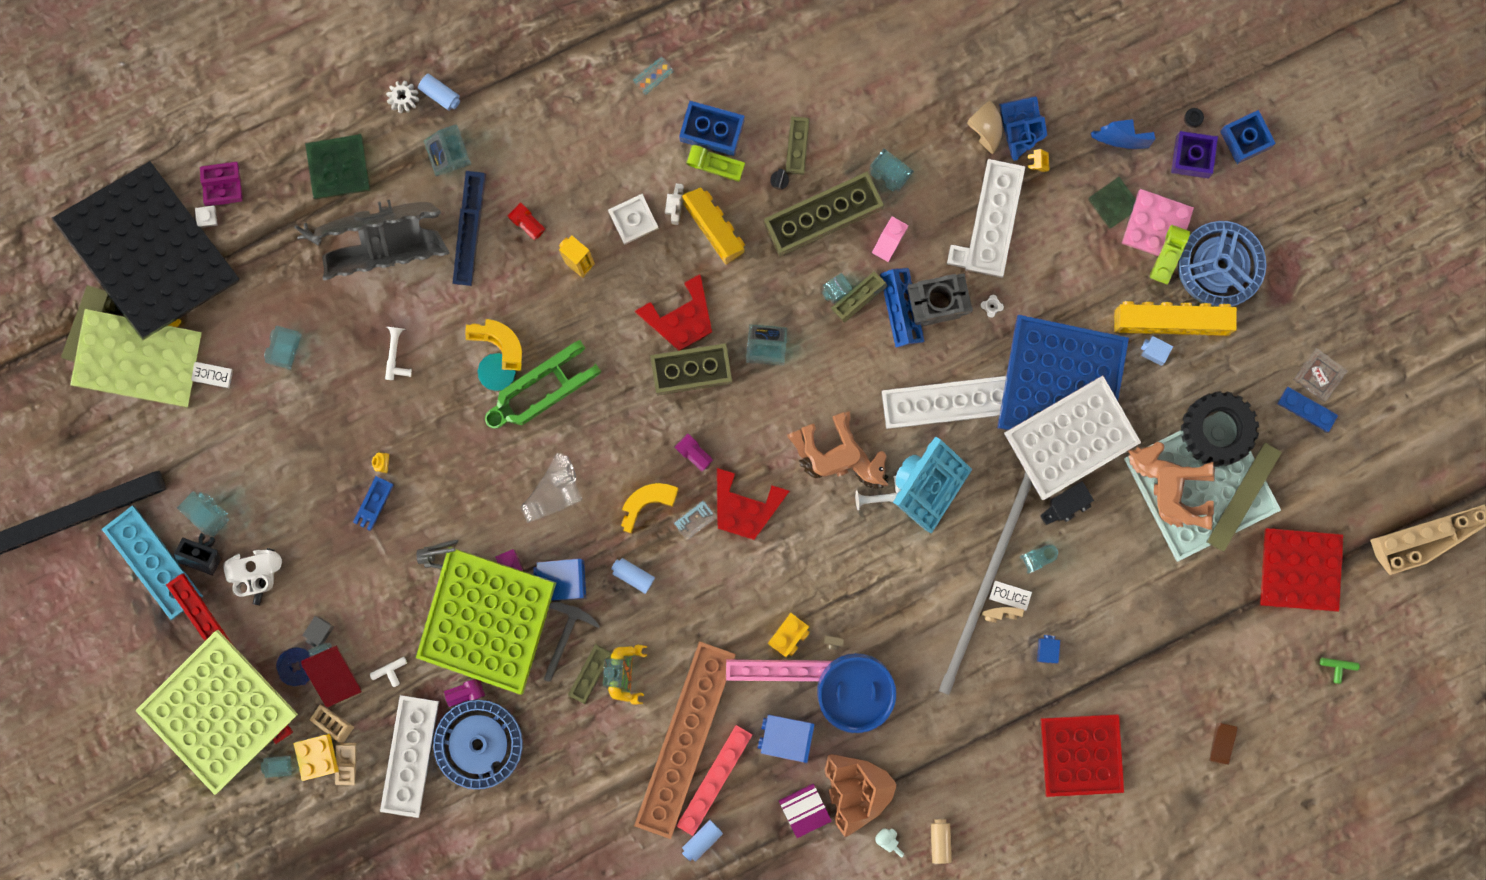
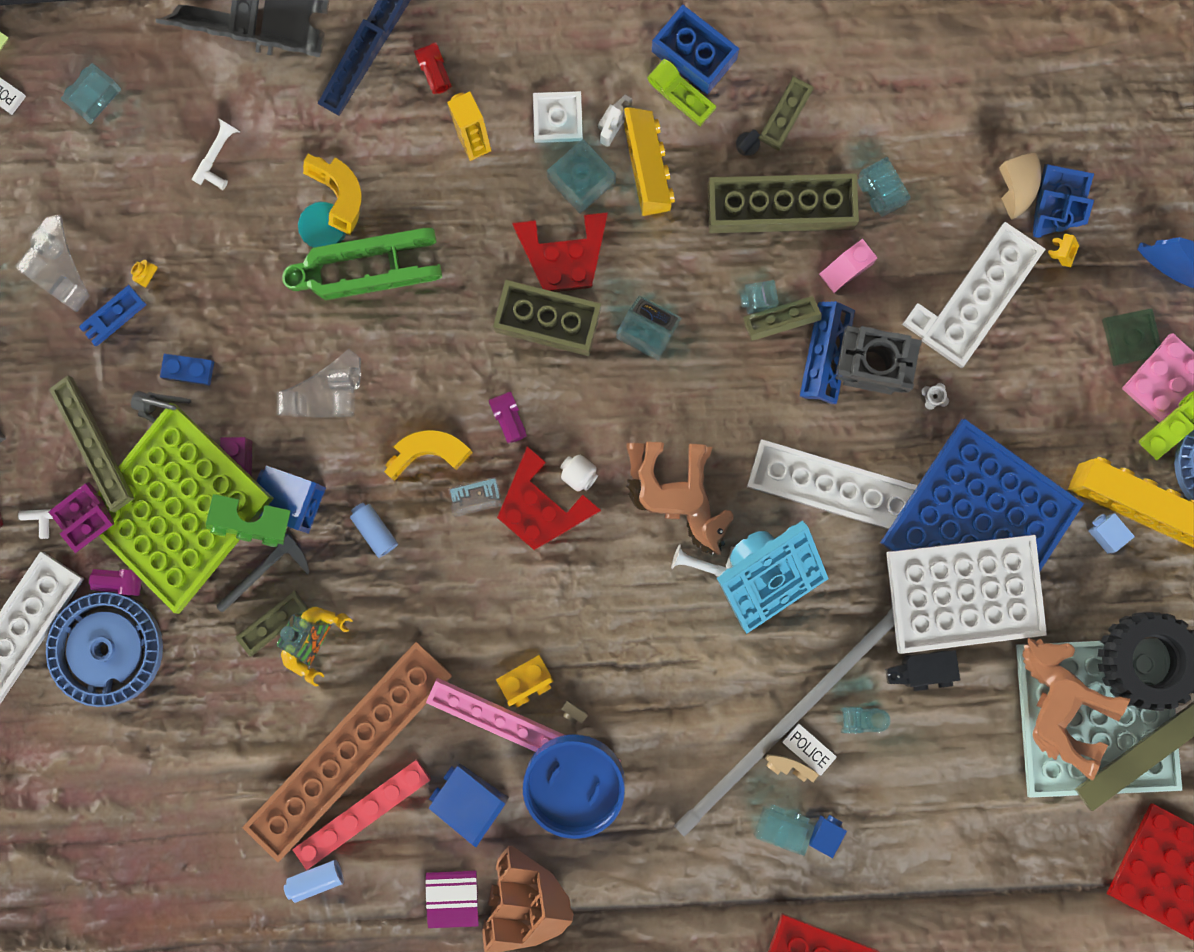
camera: 25 degrees right, 0 degrees up
none -> clear panel [15,215,91,312]
none -> magenta slope [48,482,114,553]
none -> olive tile [49,376,134,512]
none -> blue plate [160,354,214,385]
none -> bright green arch [206,494,290,547]
none -> clear light blue brick [547,139,616,214]
none -> white head [560,455,598,491]
none -> clear light blue brick [754,804,814,856]

